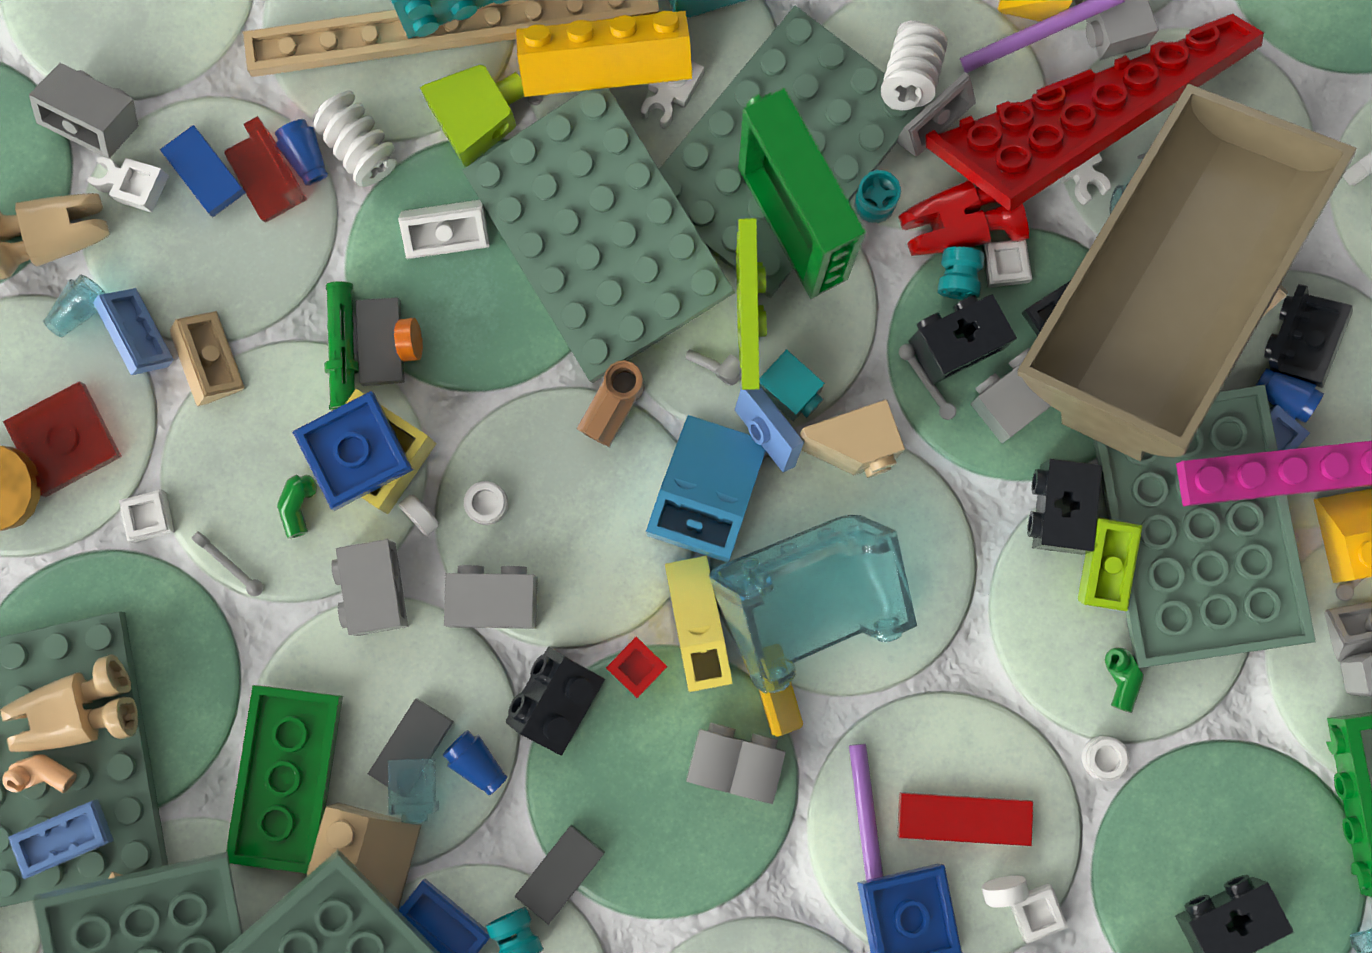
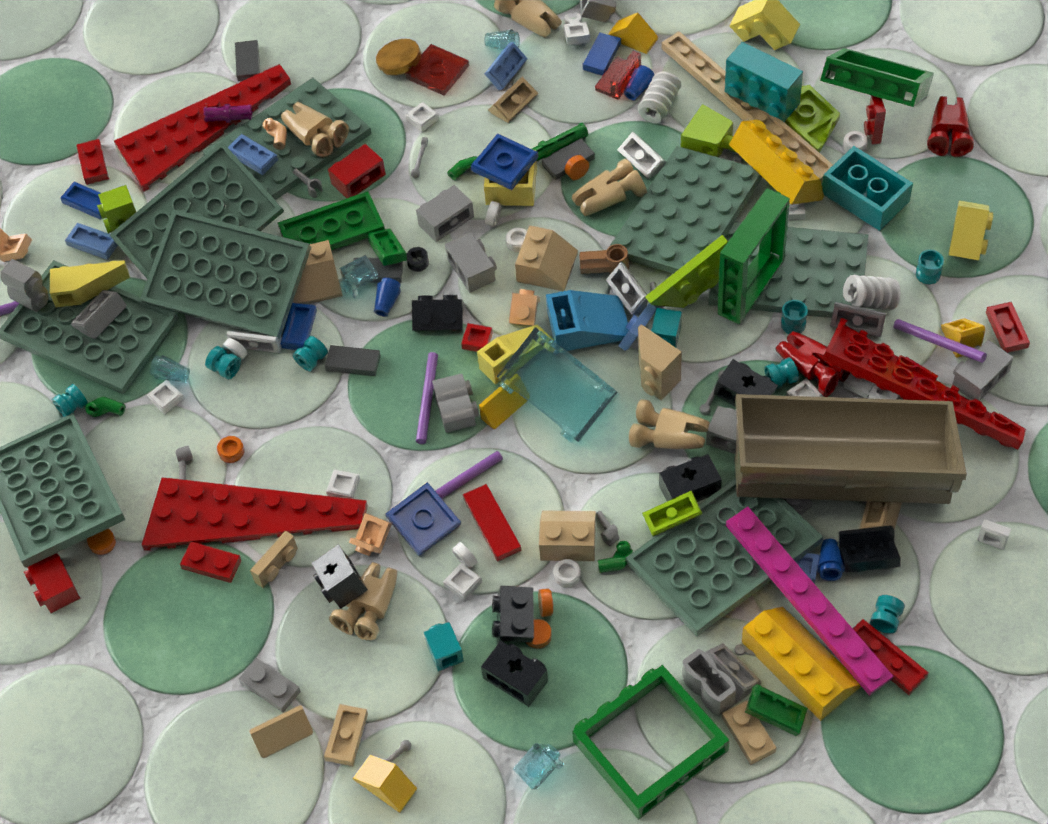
camera: 65 degrees right, 25 degrees down
none -> light grey hand [292,168,322,198]
none -> red brick [328,144,386,198]
none -> green plate [367,228,407,266]
none -> black bush [407,247,429,272]
none -> medium lavender bar [416,352,438,444]
none -> black bracket [492,586,534,645]
none -> light nougat bracket [509,289,540,326]
none -> tan slope [515,225,578,291]
none -> orange tile [526,619,552,649]
none -> orange tile [538,588,553,617]
none -> tan slope [539,511,596,561]
none -> tan piece [572,159,647,216]
none -> light grey hand [596,511,619,546]
none -> light grey slope [606,262,648,316]
none -> yellow slope [608,12,658,54]
none -> tan piece [629,399,710,449]

